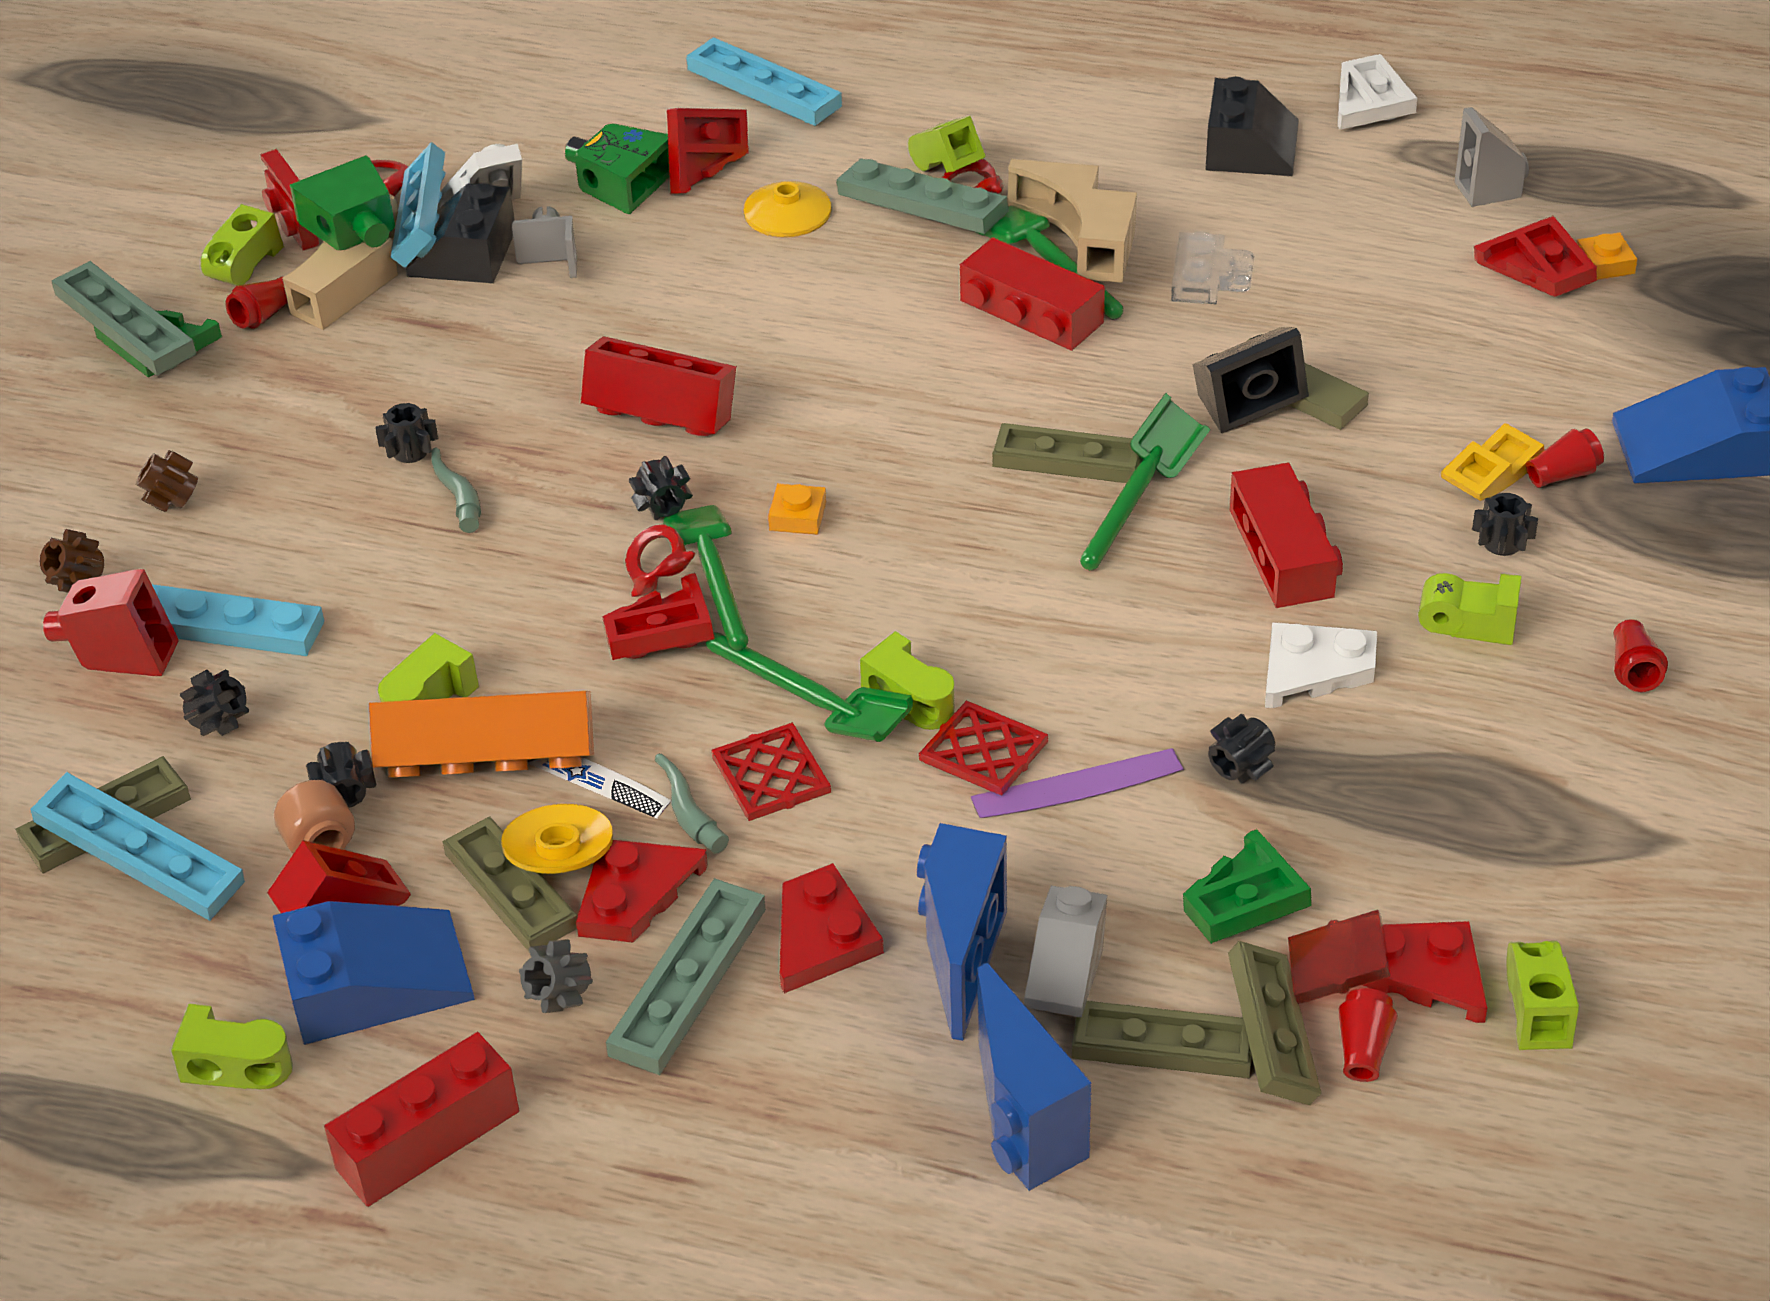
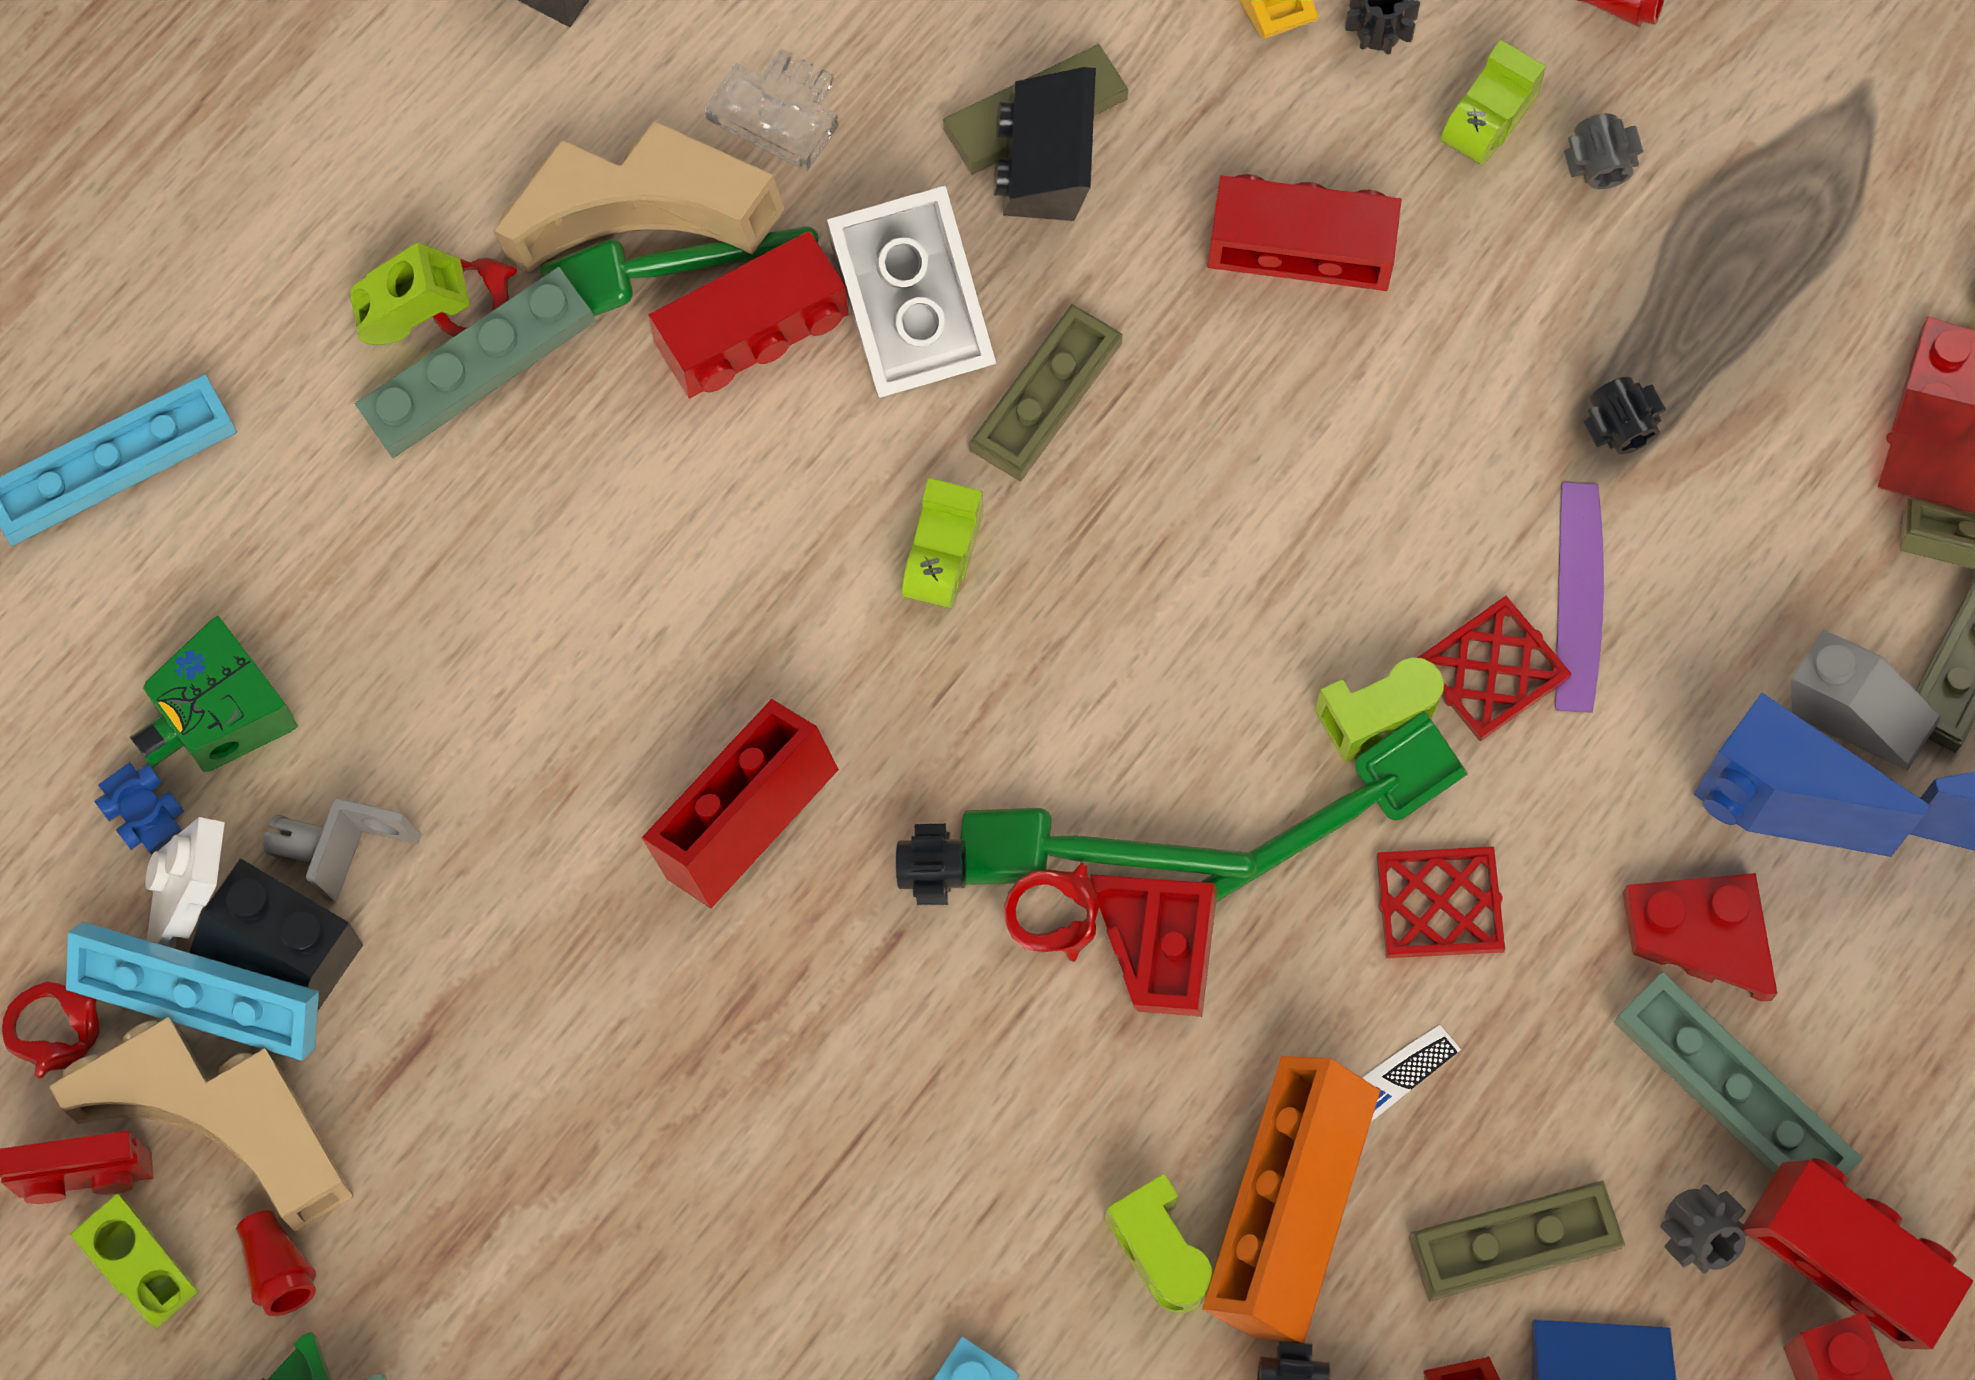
camera: 70 degrees left, 25 degrees up
green torso [290,155,395,250] -> none
black gear [375,403,439,463] -> none
sand green animal [431,448,481,533] -> none
yellow dish [501,804,613,874] -> none
red wing [576,840,708,943] -> none
sand green animal [655,753,729,854] -> none
red wing [667,108,749,194] -> none
yellow dish [744,181,831,237] -> none
light orange plate [768,483,826,535] -> none
green piece [1080,393,1211,570] -> none
green wing [1183,829,1312,944] -> none
white wing [1265,622,1377,708] -> none
none -> blue piece [94,762,185,855]
none -> white slope [825,185,996,398]
none -> lime leg [902,477,983,609]
none -> dark grey gear [1564,113,1644,189]
none -> red brick [1741,1158,1974,1350]

